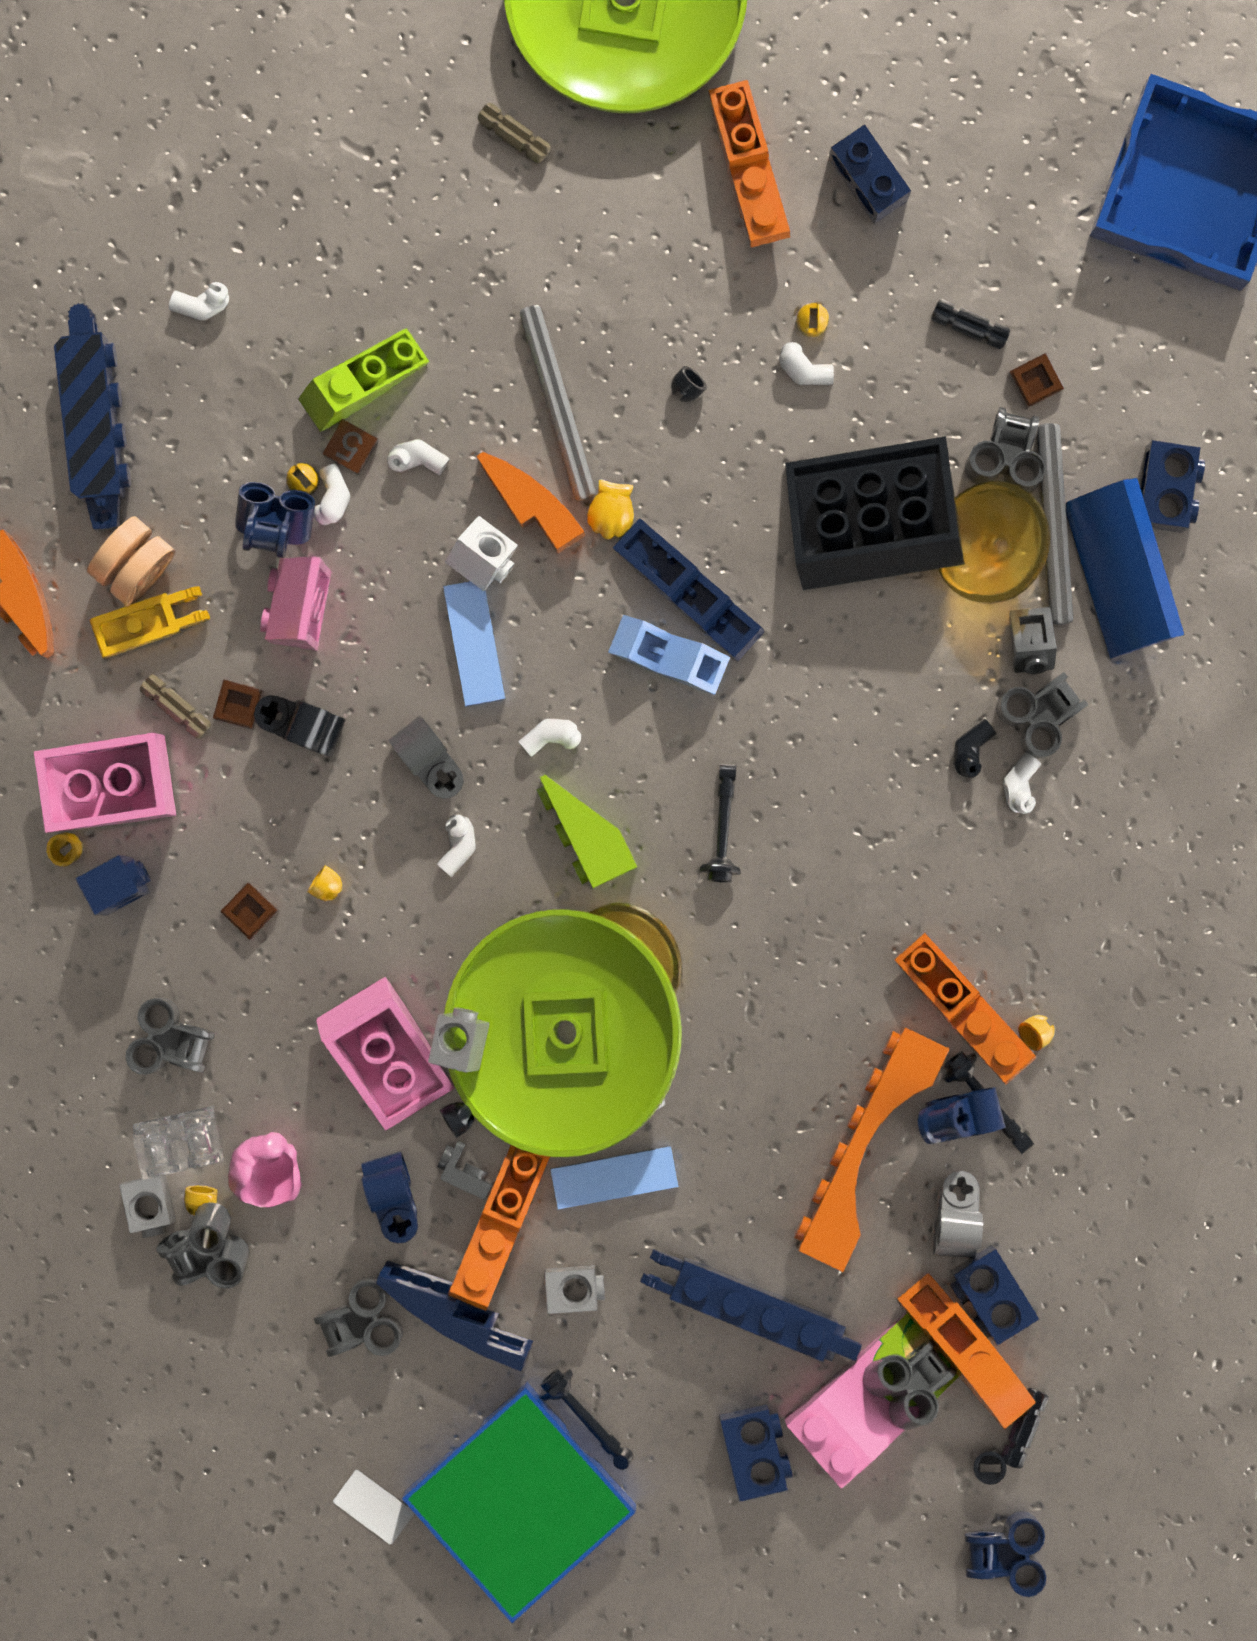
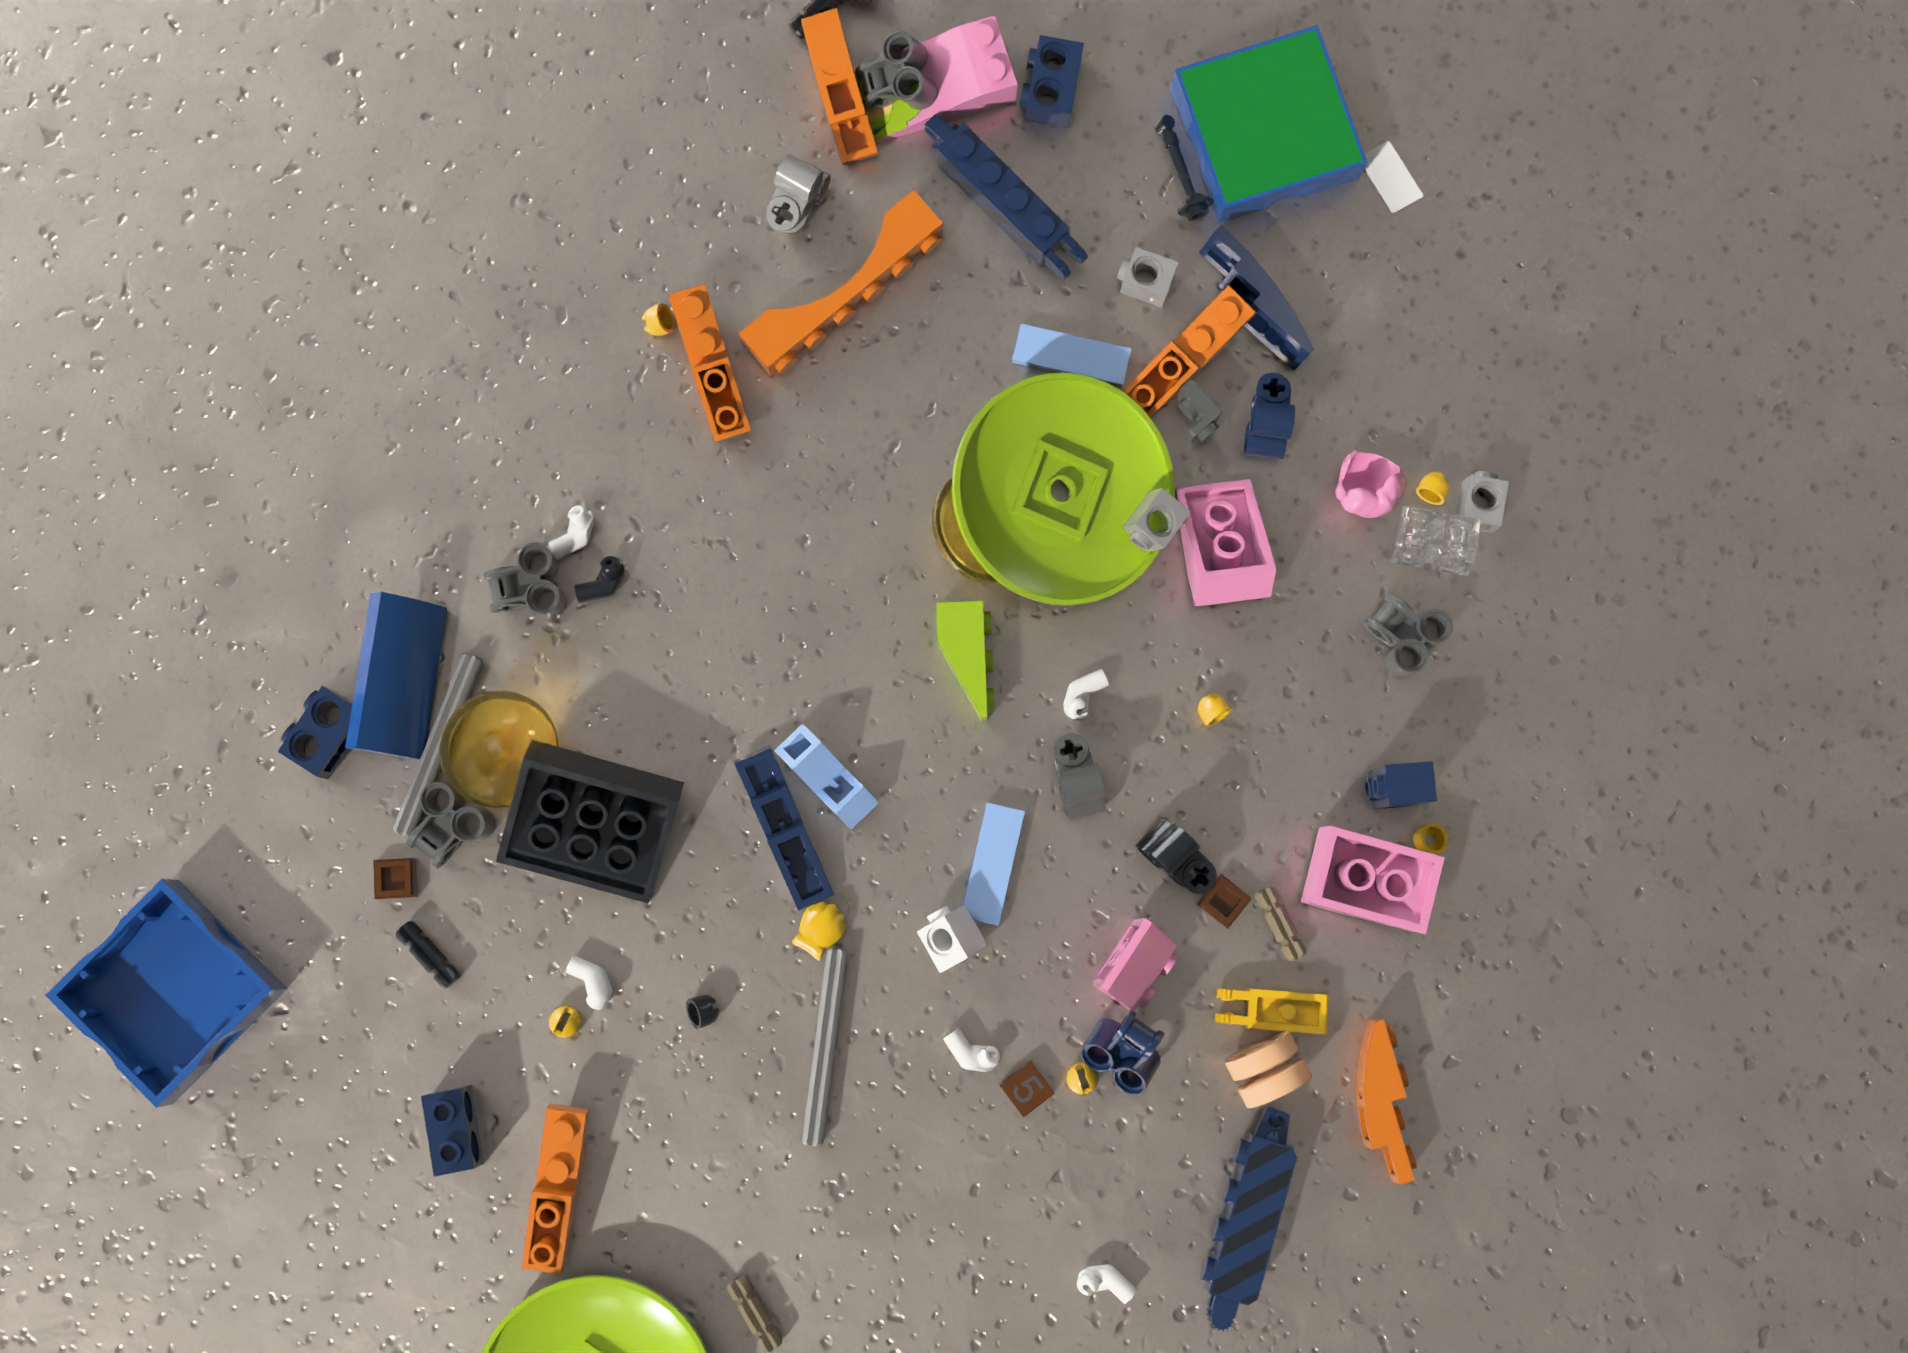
camera: 160 degrees left, 5 degrees down
dark grey piece [156,1202,249,1289] -> none
reddish brown tile [220,882,279,940] -> none
lime slope [298,328,429,432] -> none
dark grey piece [313,1276,403,1357] -> none
white arm [314,463,350,525] -> none
black hinge [439,1102,475,1138] -> none
orange slope [476,452,585,554] -> none
white arm [519,719,581,757] -> none
black piece [700,764,741,883] -> none
dark blue piece [918,1087,1006,1144] -> none
black piece [943,1051,1034,1154] -> none
dark blue brick [949,1245,1040,1345] -> none
dark grey bracket [1009,607,1057,674] -> none

